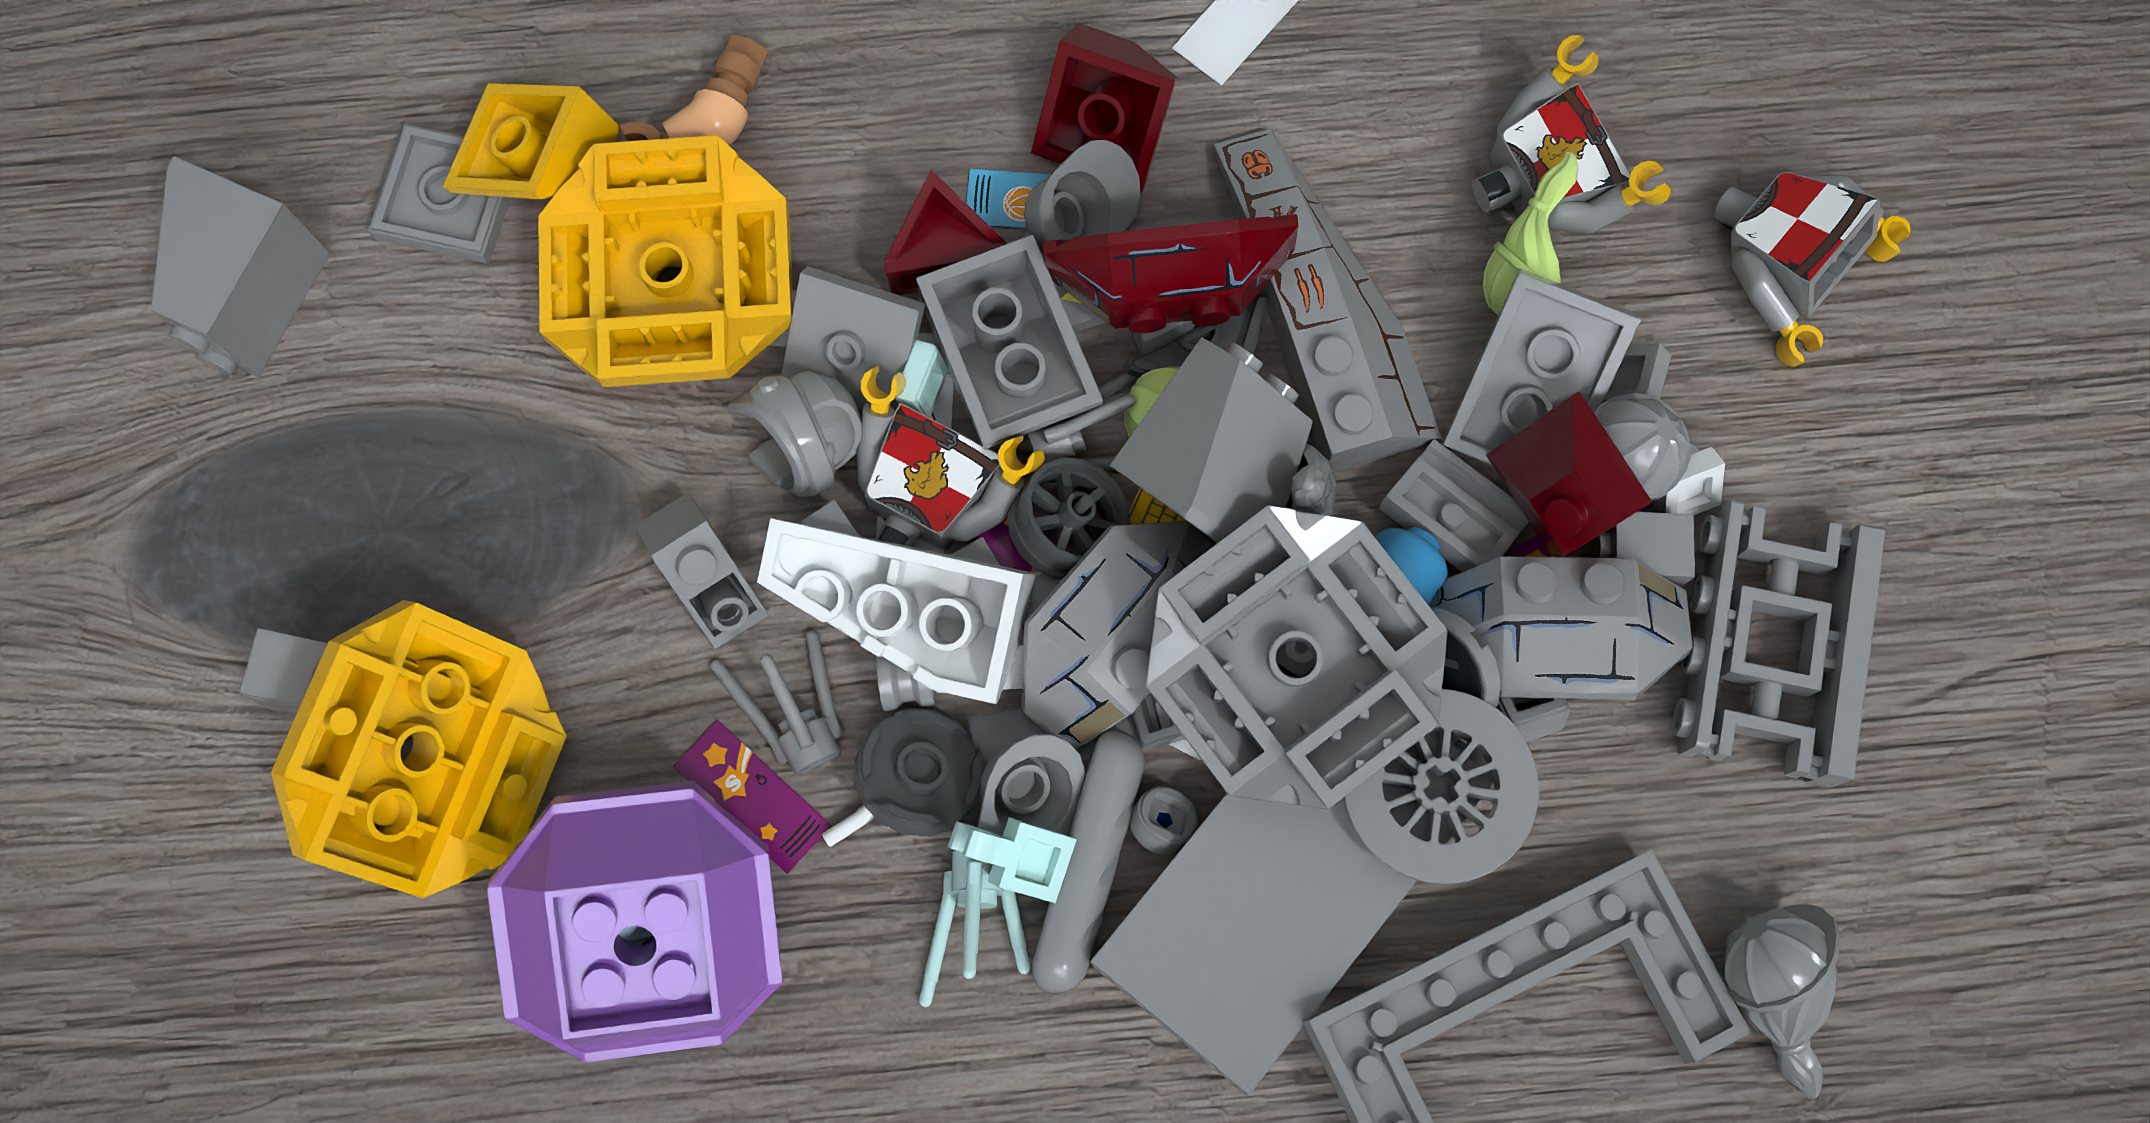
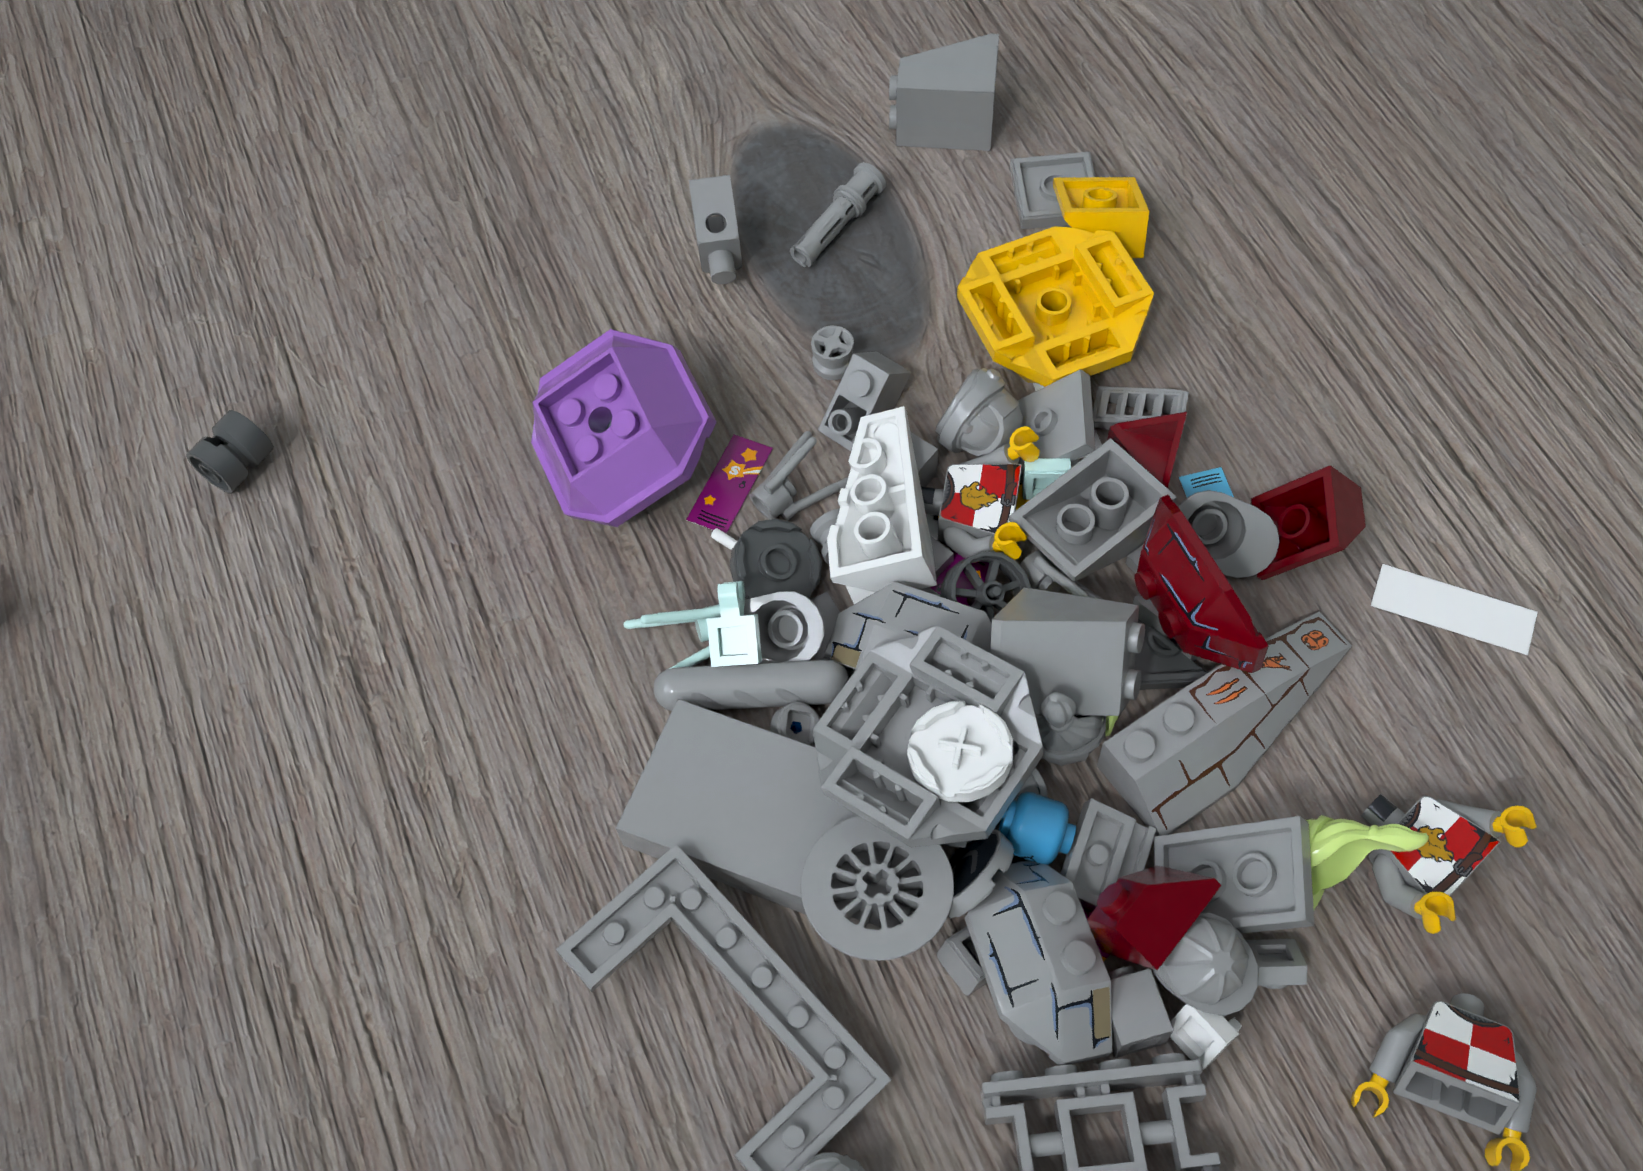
camera: 75 degrees right, 15 degrees down
yellow piece [271,600,567,898] -> none
piece [619,34,769,146] -> none
none -> light grey pin [790,162,886,267]
none -> light grey wheel [811,325,854,380]
none -> white tile [907,701,1013,802]
none -> light grey slope [1093,386,1189,430]

